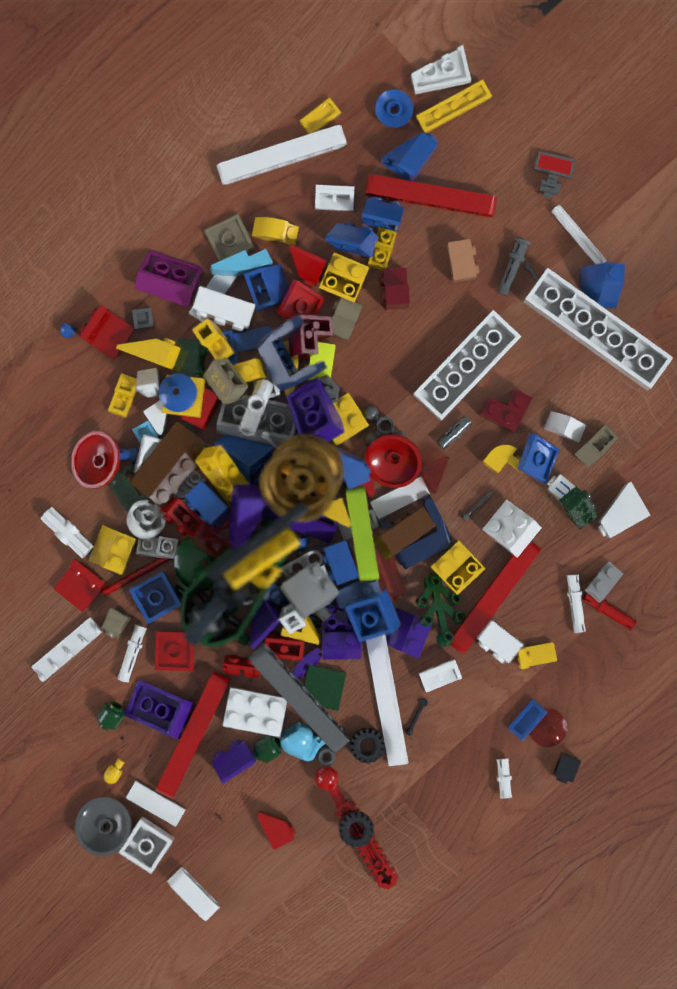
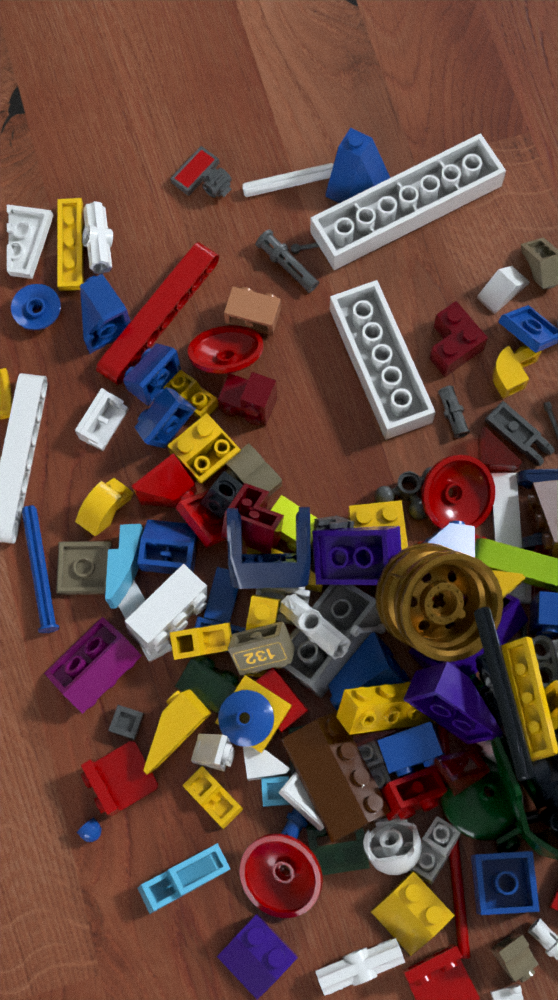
camera: 60 degrees left, 15 degrees down
none -> blue axle [22,505,60,633]
none -> white piece [82,201,113,274]
none -> medium azure slope [137,843,230,914]
none -> red dish [188,325,264,374]
none -> black brick [200,471,243,519]
none -> dark purple slope [217,914,298,1000]
none -> dark grey hinge [485,401,555,466]

